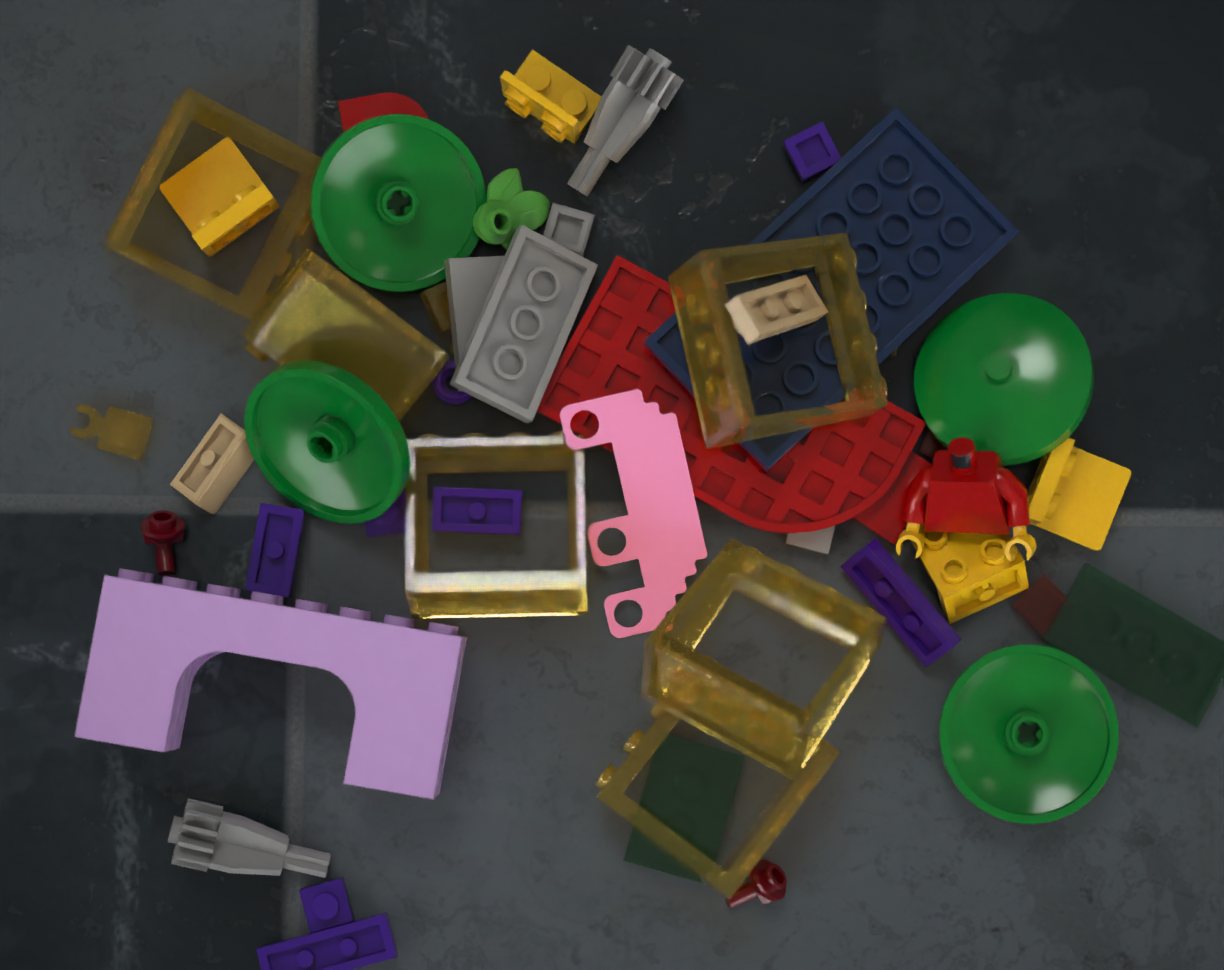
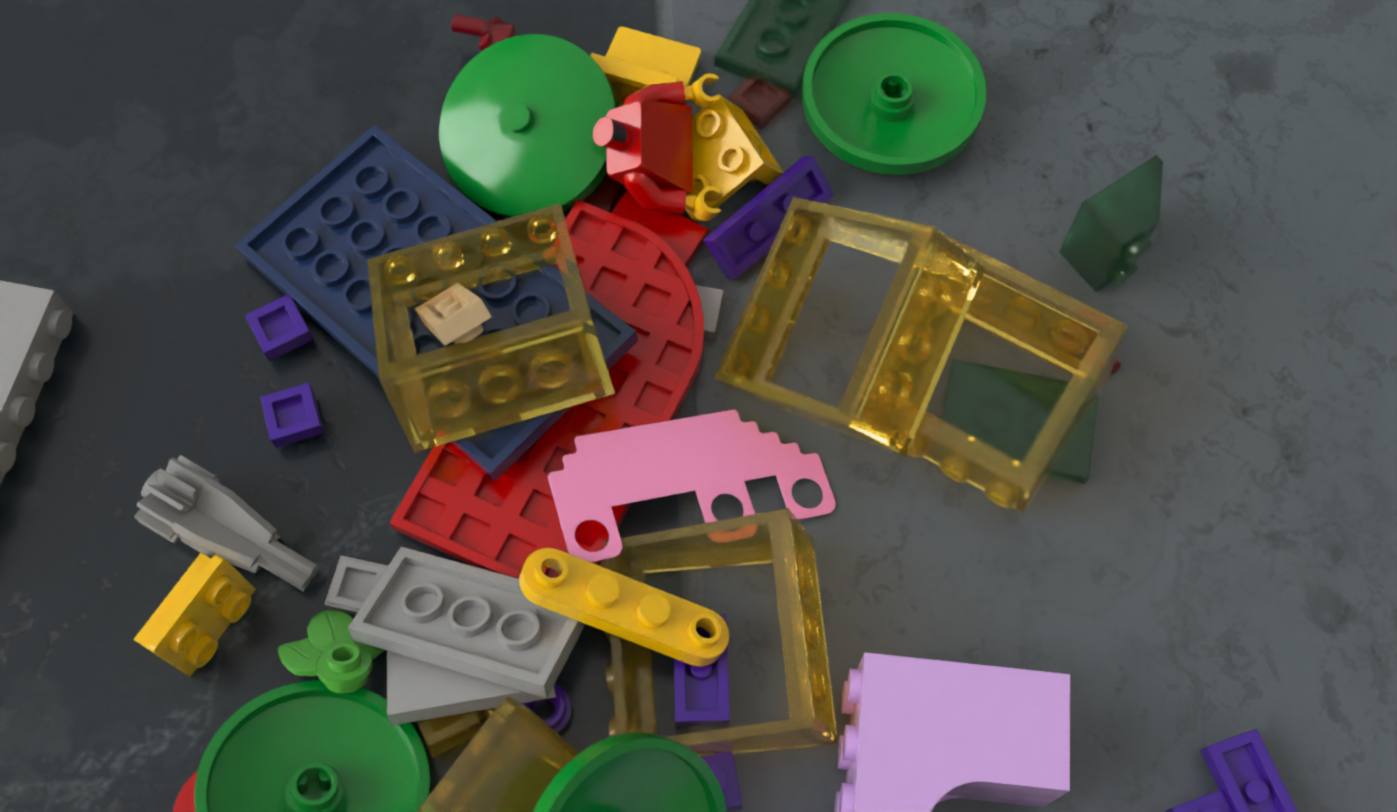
camera: 95 degrees left, 20 degrees down
none -> dark purple plate [260,382,325,448]
none -> dark red plate [451,13,515,51]
none -> yellow plate [519,548,729,667]
none -> clear green slope [1059,155,1163,292]

